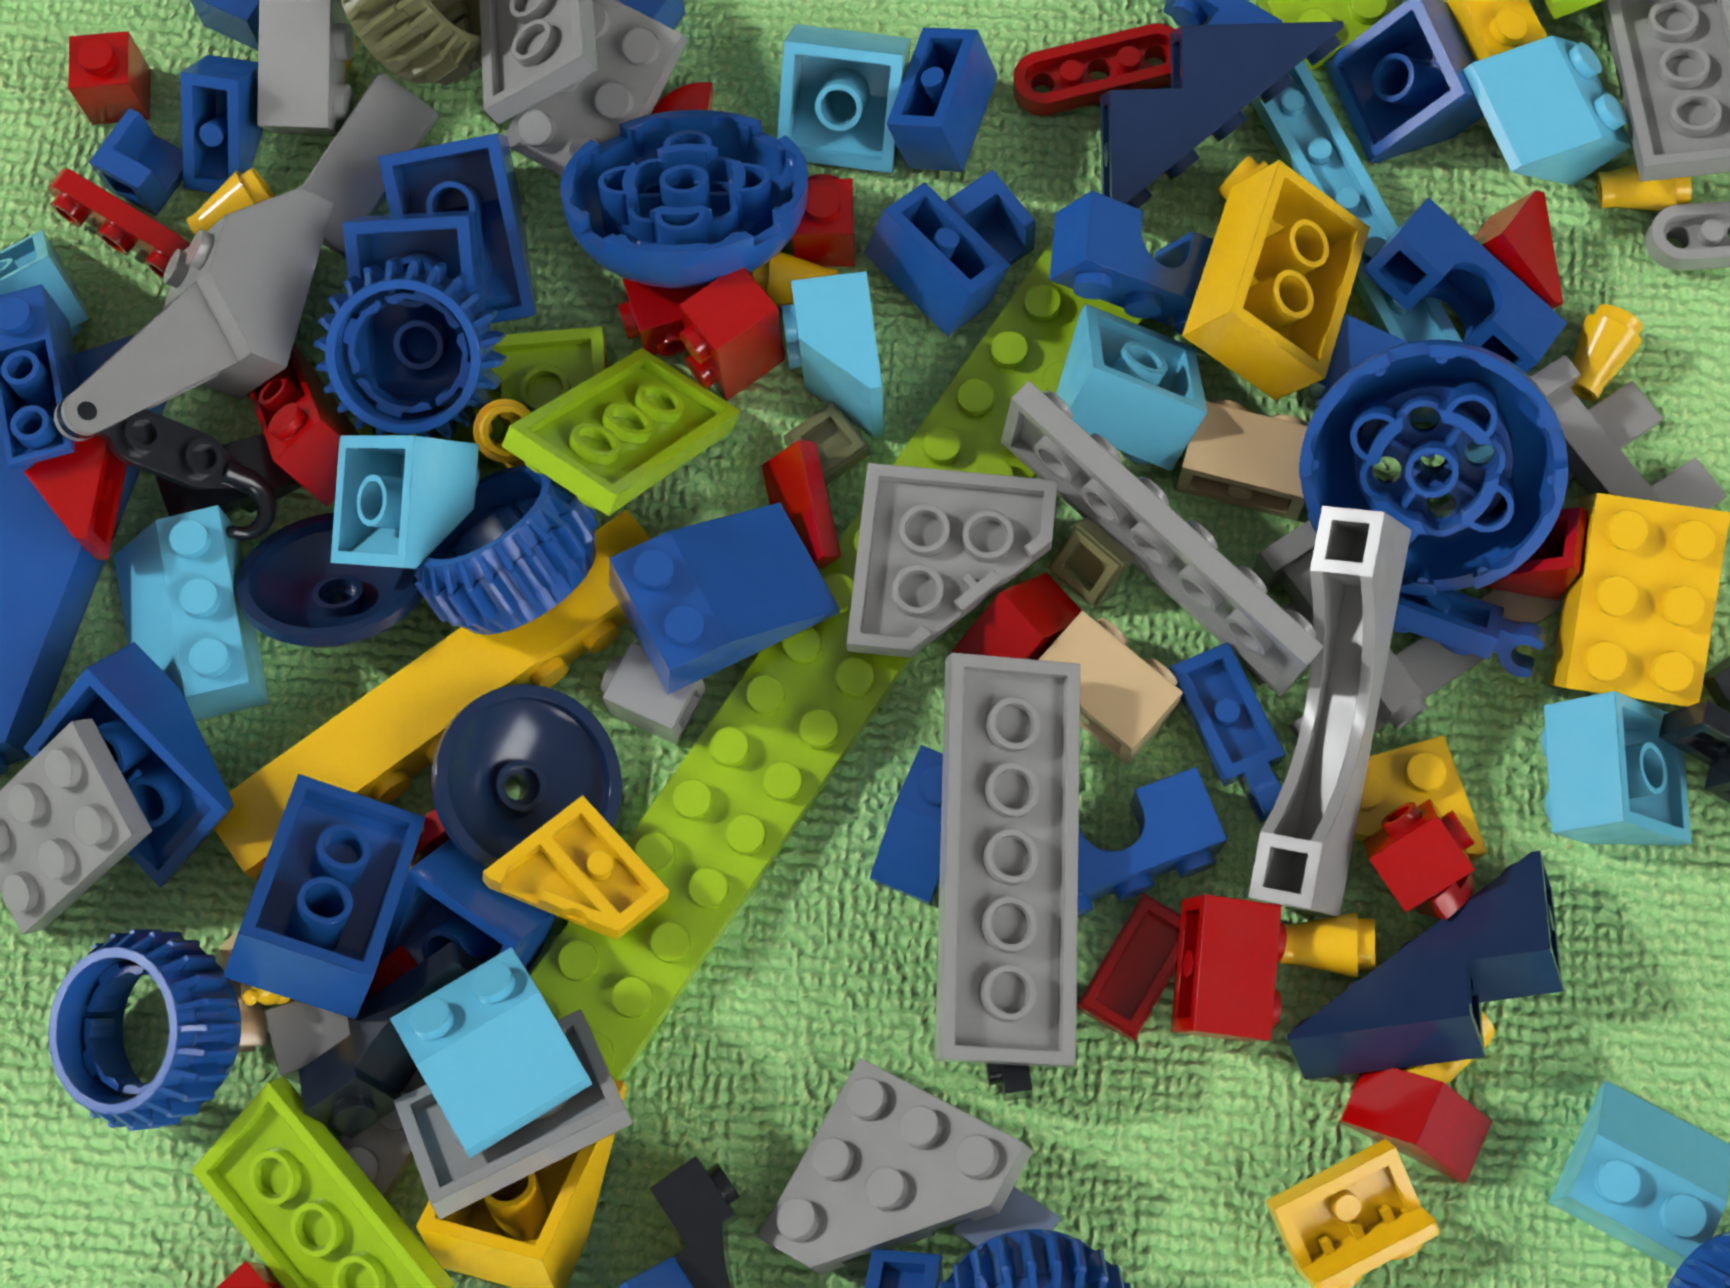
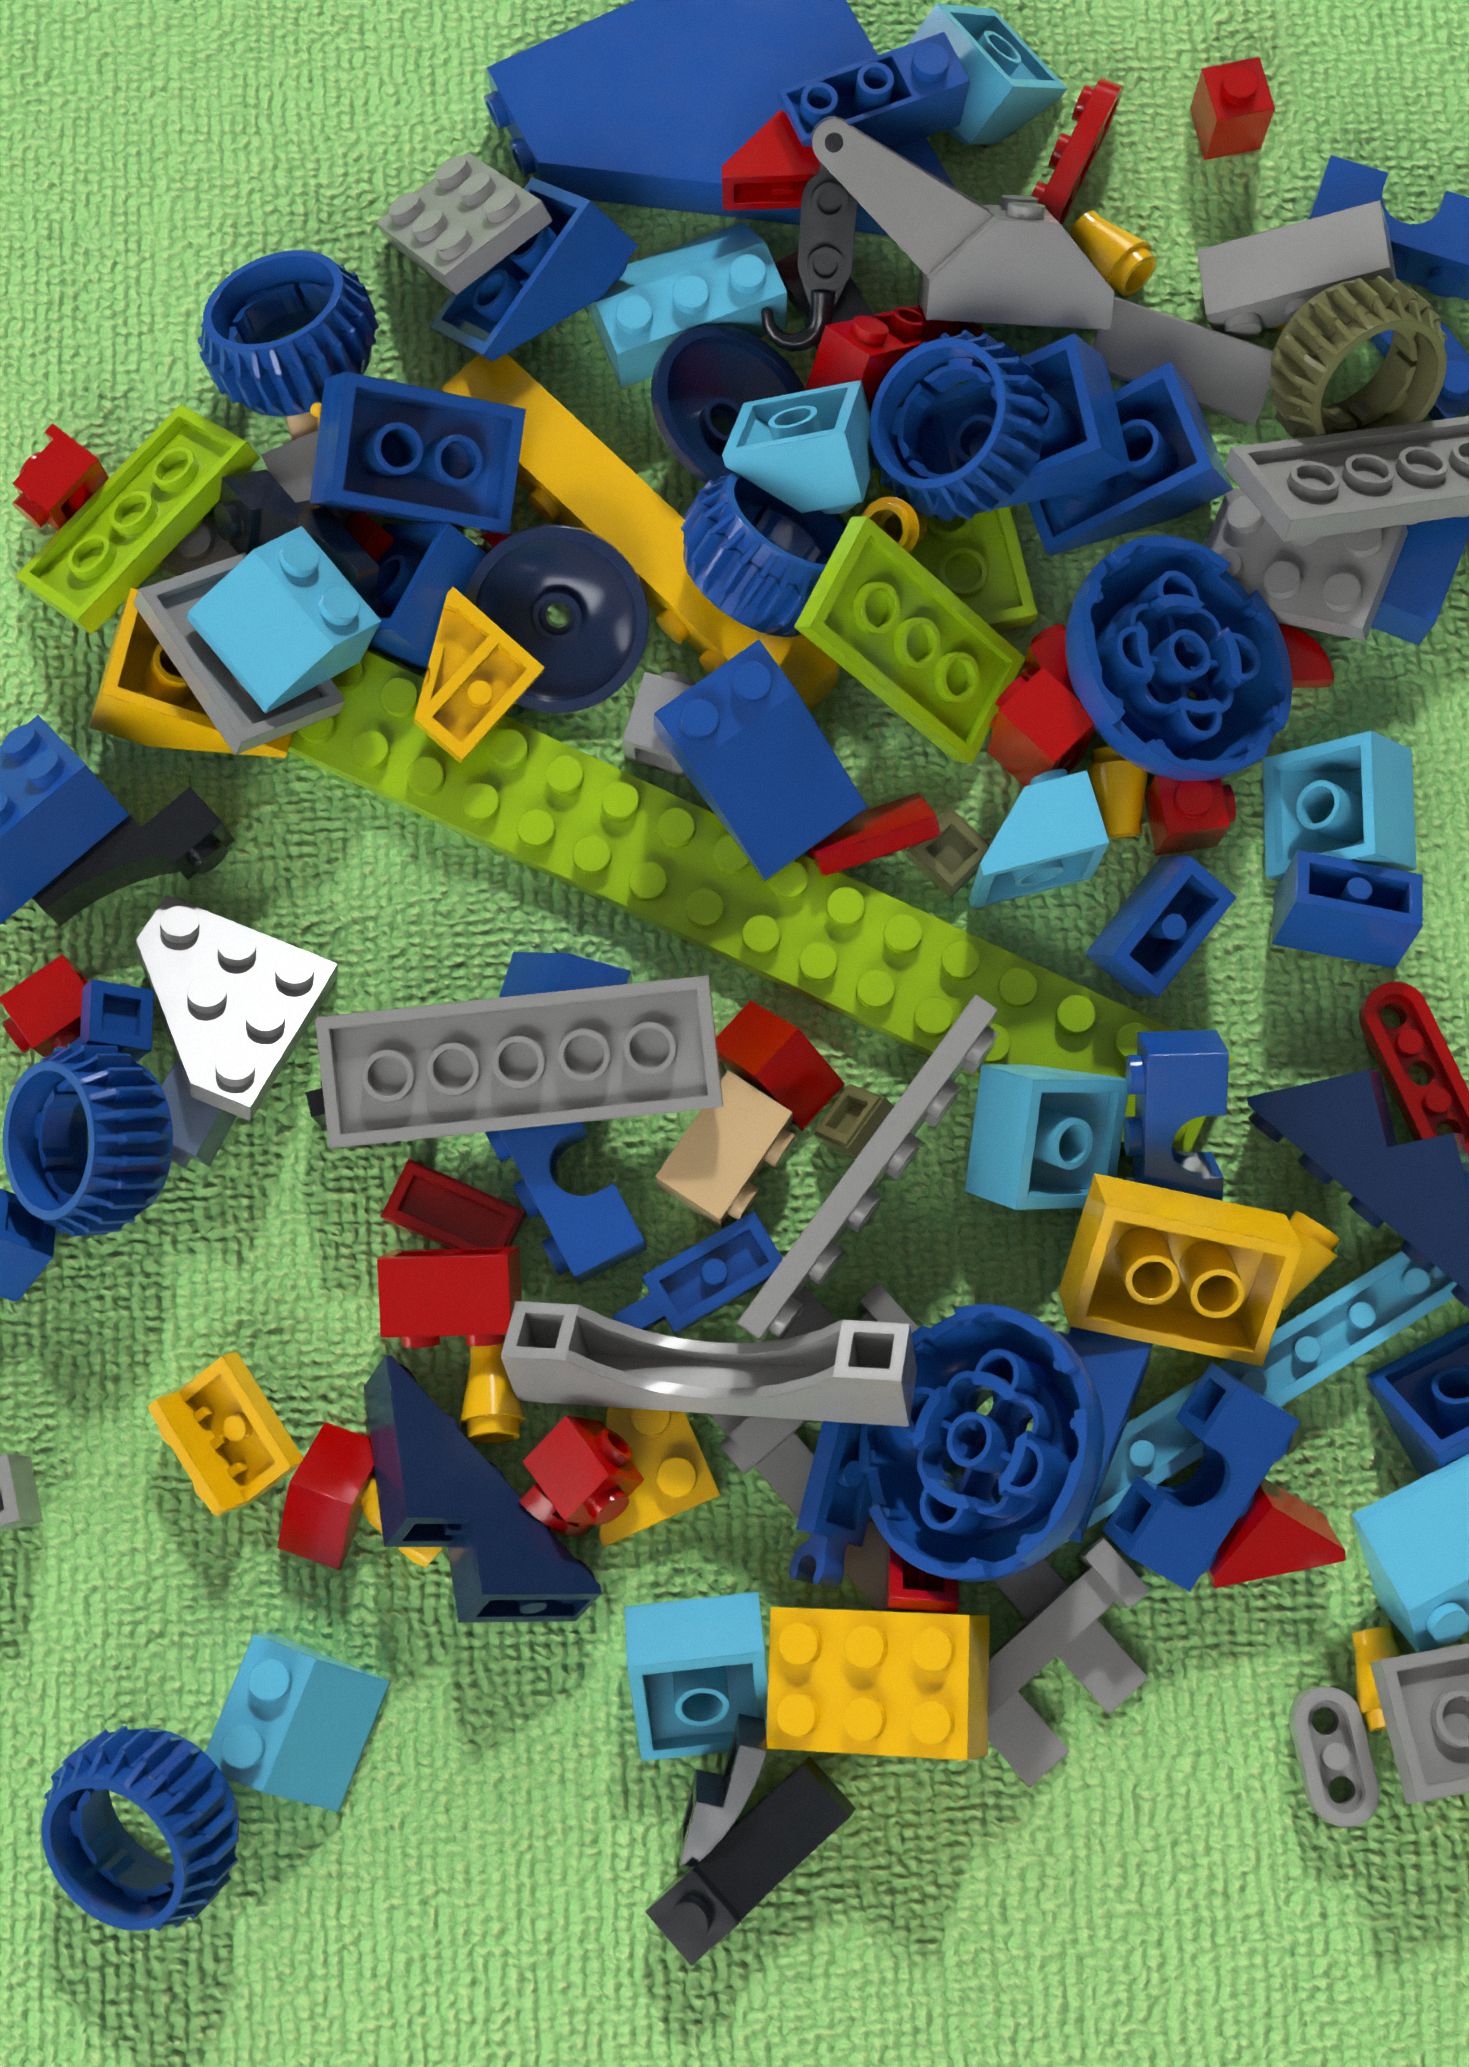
camera: 80 degrees right, 5 degrees up
blue panel [89,108,183,216] -> none
blue slope [180,55,263,193] -> none
light grey plate [846,463,1058,658] -> none
blue panel [945,169,1036,265] -> none
tan brick [1176,400,1308,521] -> none
yellow cone [1571,304,1644,401] -> none

